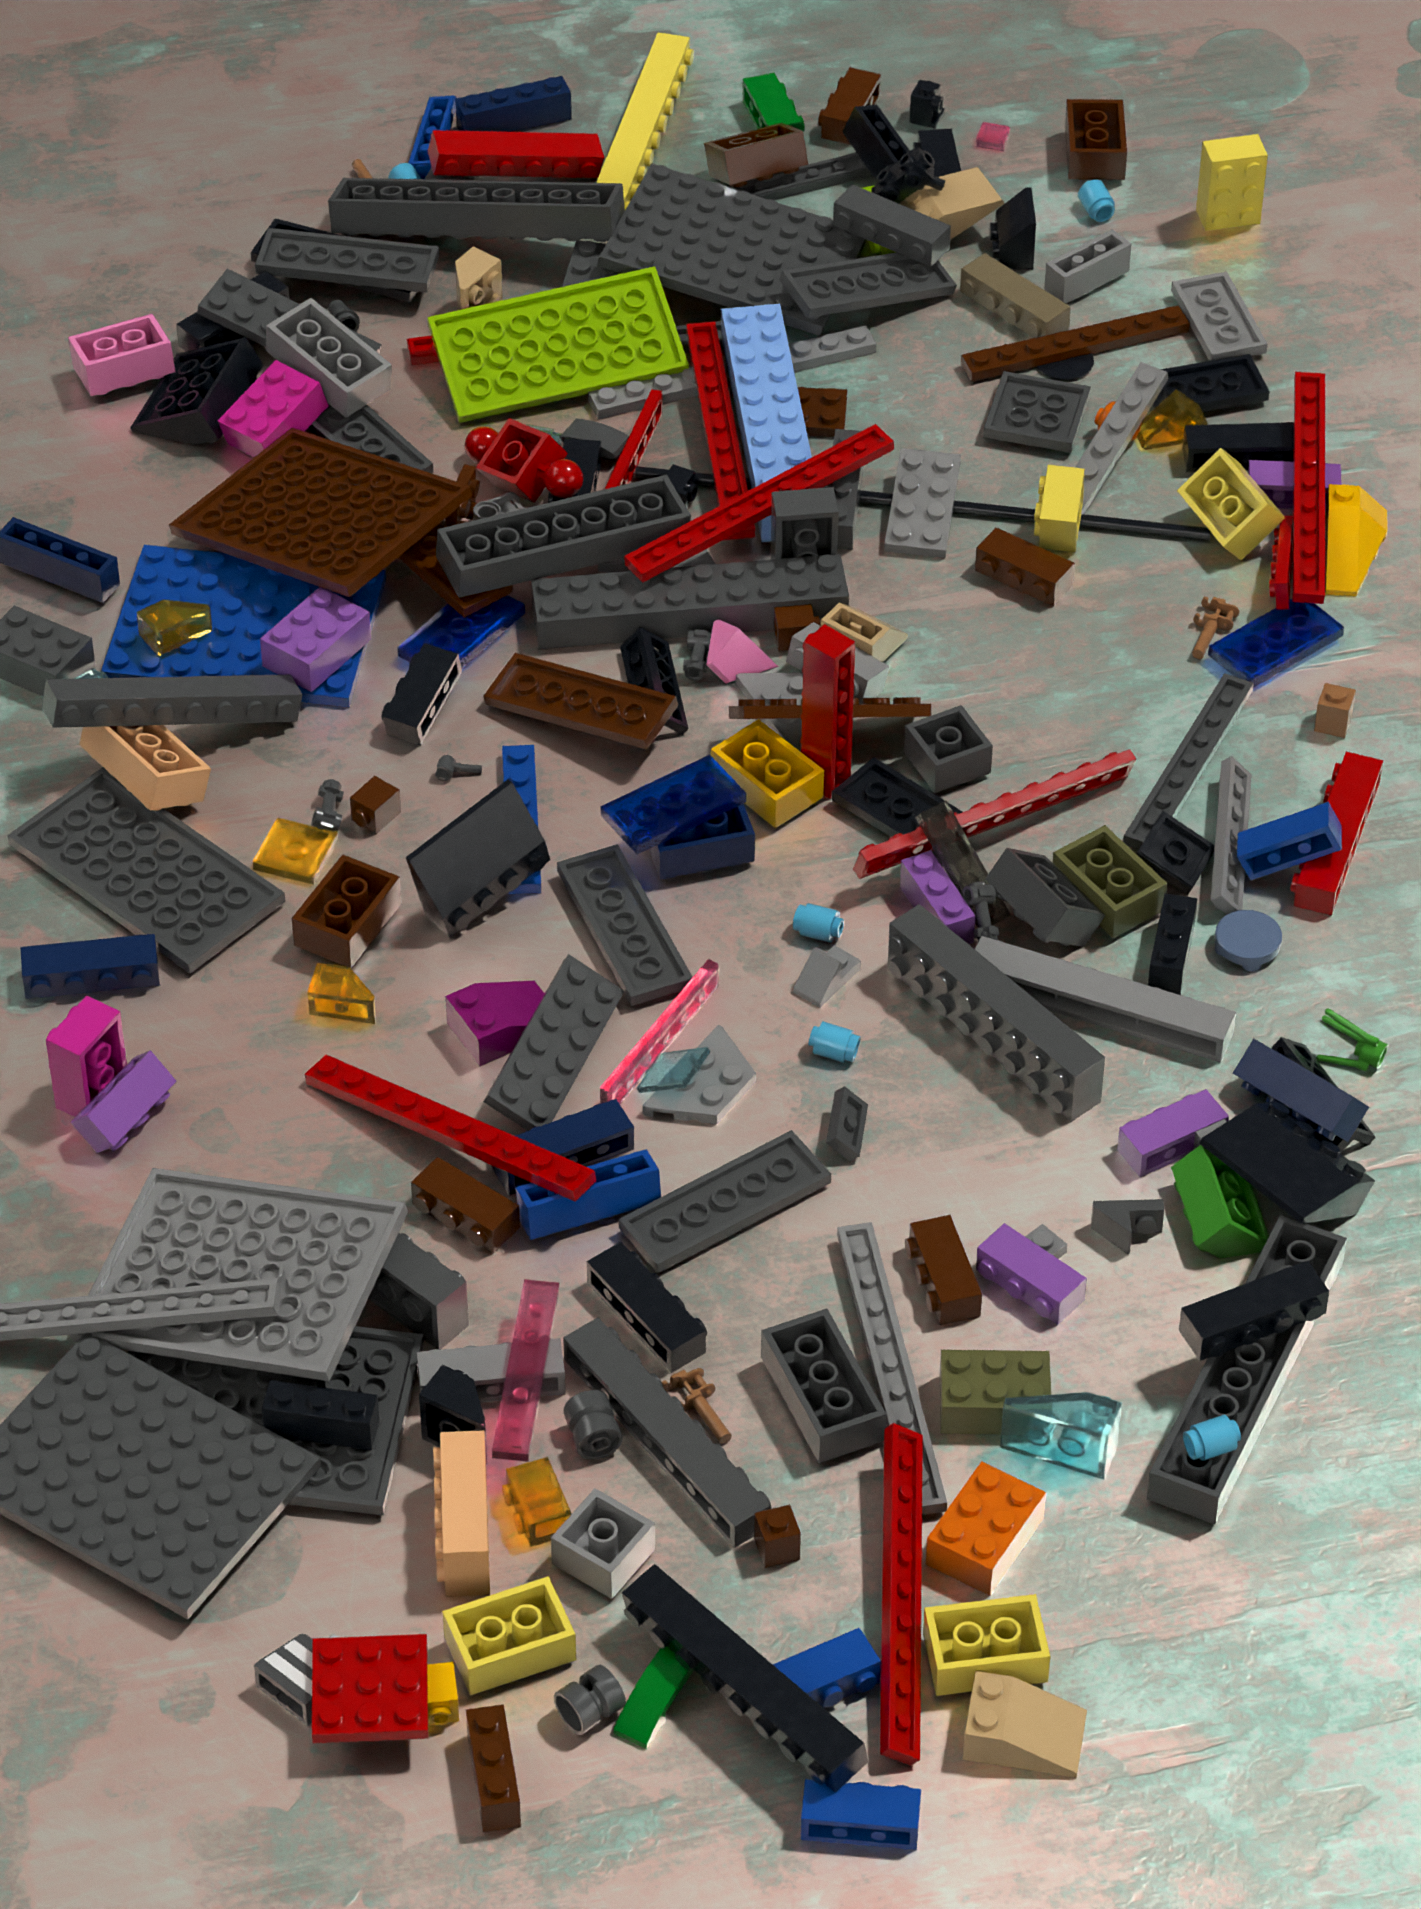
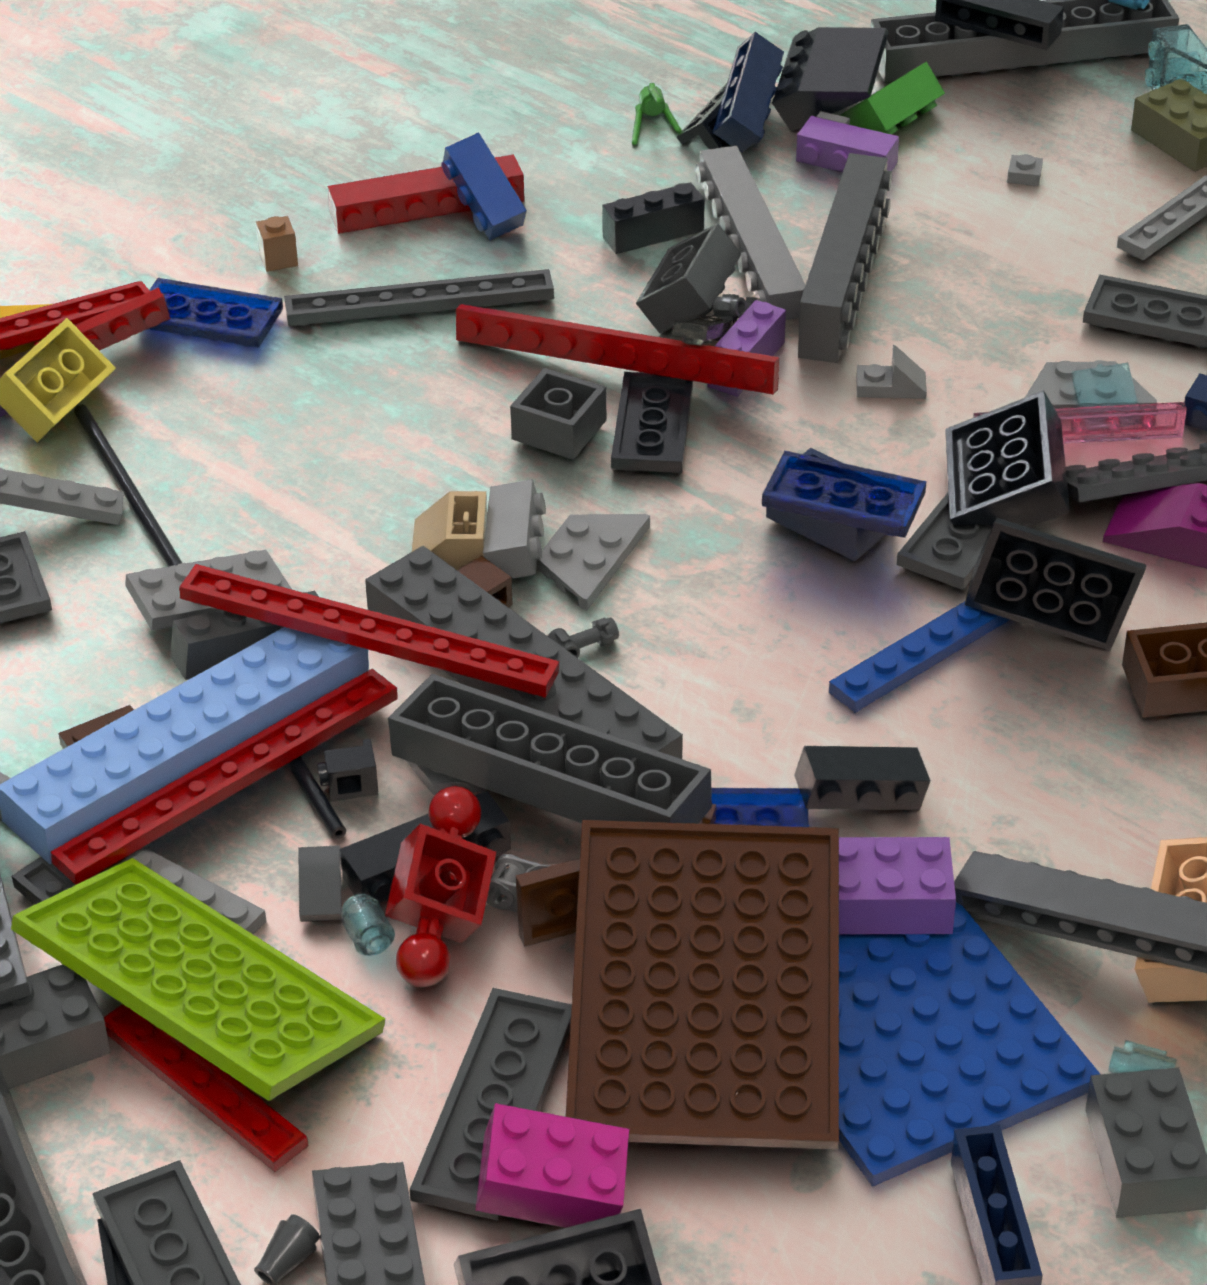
camera: 125 degrees left, 5 degrees down
clear yellow slope [136,600,212,656] -> none
clear yellow tile [253,818,338,885] -> none
light grey brick [266,298,392,418] -> none
dark grey bar [311,779,344,833] -> none
reddish brown brick [350,776,401,834] -> none
dark grey hand [435,755,482,781] -> none
tan slope [455,246,503,310] -> none
reddish brown plate [483,653,678,750] -> none
red tile [605,389,663,489] -> none
black fence [620,627,689,735] -> none
bright pink slope [706,619,778,684] -> none
yellow brick [710,719,824,828] -> none
reddish brown plate [729,697,931,719] -> none
dark grey brick [771,487,839,559] -> none
medium azure brick [793,903,844,943] -> none
red brick [800,624,855,799] -> none
medium azure brick [808,1021,861,1063] -> none
dark grey plate [826,1086,868,1161] -> none
reddish brown brick [905,1215,982,1325] -> none
reddish brown brick [975,527,1075,607] -> none
medium lavender brick [976,1223,1087,1325] -> none
light yellow brick [1034,465,1085,552] -> none
olive brick [1053,825,1167,938] -> none
dark grey slope [1091,1199,1164,1254] -> none
black tile [1136,811,1215,895] -> none
medium nougat piece [1192,596,1240,659] -> none
light grey plate [1211,756,1252,915] -> none
sand blue tile [1214,910,1282,971] -> none
none -> black slope [945,390,1070,525]

